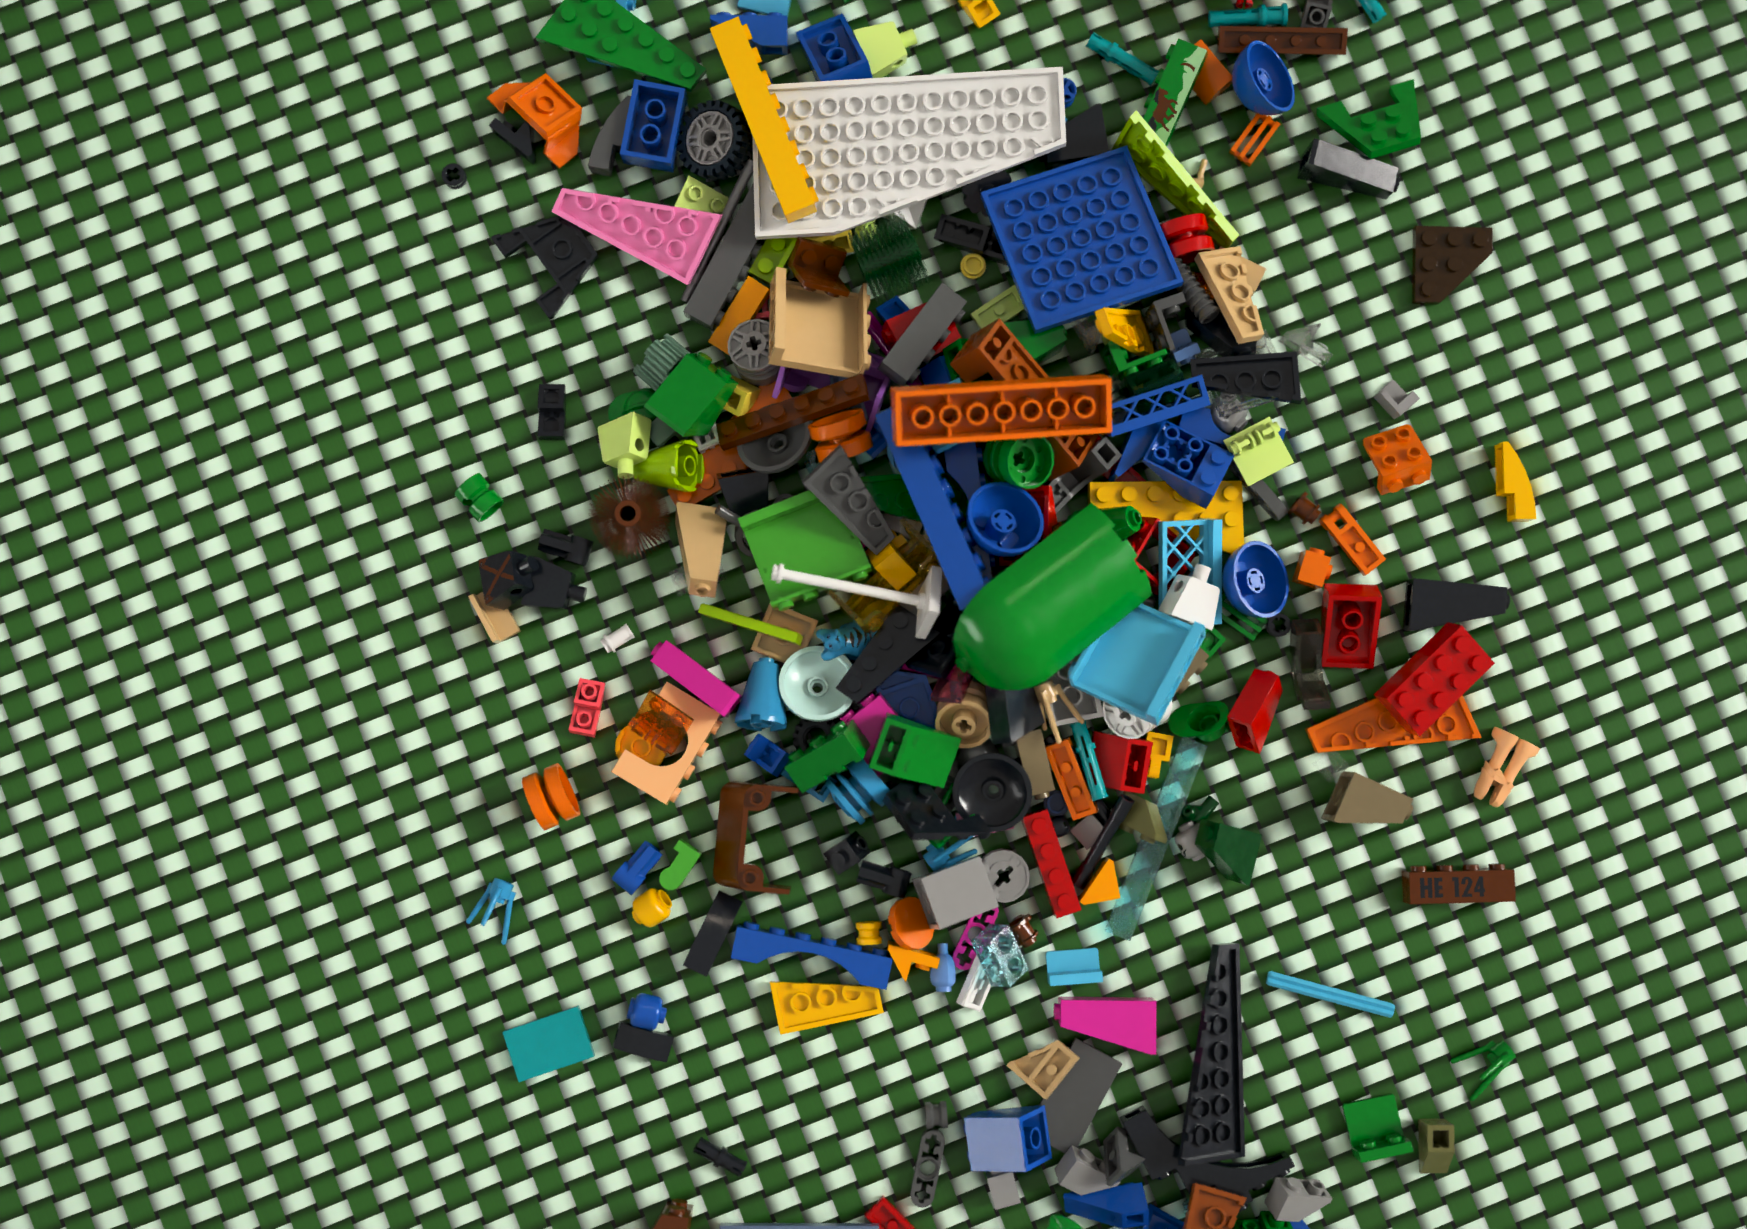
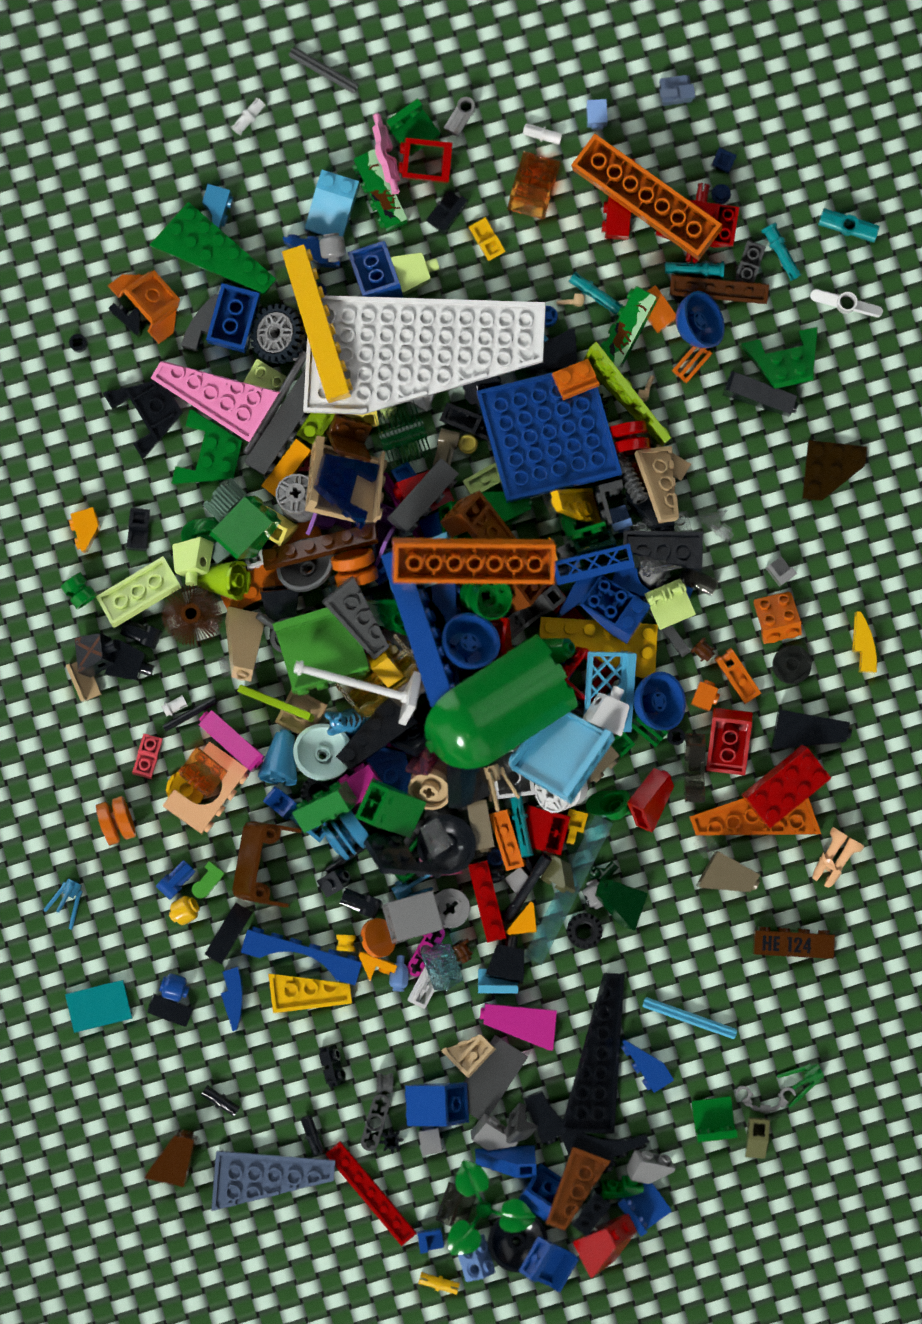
camera: 10 degrees right, 0 degrees up
none -> light orange slope [69,507,101,553]
none -> yellowish green plate [96,556,182,628]
none -> black bar [162,697,218,732]
none -> green wing [171,409,243,485]
none -> blue slope [221,966,243,1031]
none -> black axle [301,1115,325,1156]
none -> clear blue wing [314,454,380,529]
none -> black hinge [318,1044,346,1087]
none -> light grey head [319,233,346,263]
none -> black bar [324,845,366,874]
none -> black gear [379,1128,404,1154]
none -> clear slope [420,818,454,858]
none -> dark tan piece [433,428,461,466]
none -> black torso [486,935,524,984]
none -> orange plate [552,359,600,400]
none -> tan hand [557,294,585,307]
none -> black tyre [567,913,603,949]
none -> blue slope [621,1039,674,1093]
none -> clear smoke piece [677,567,719,596]
none -> light grey piece [735,1086,796,1113]
none -> pearl dark grey tile [772,645,812,684]
none -> white piece [810,289,883,317]

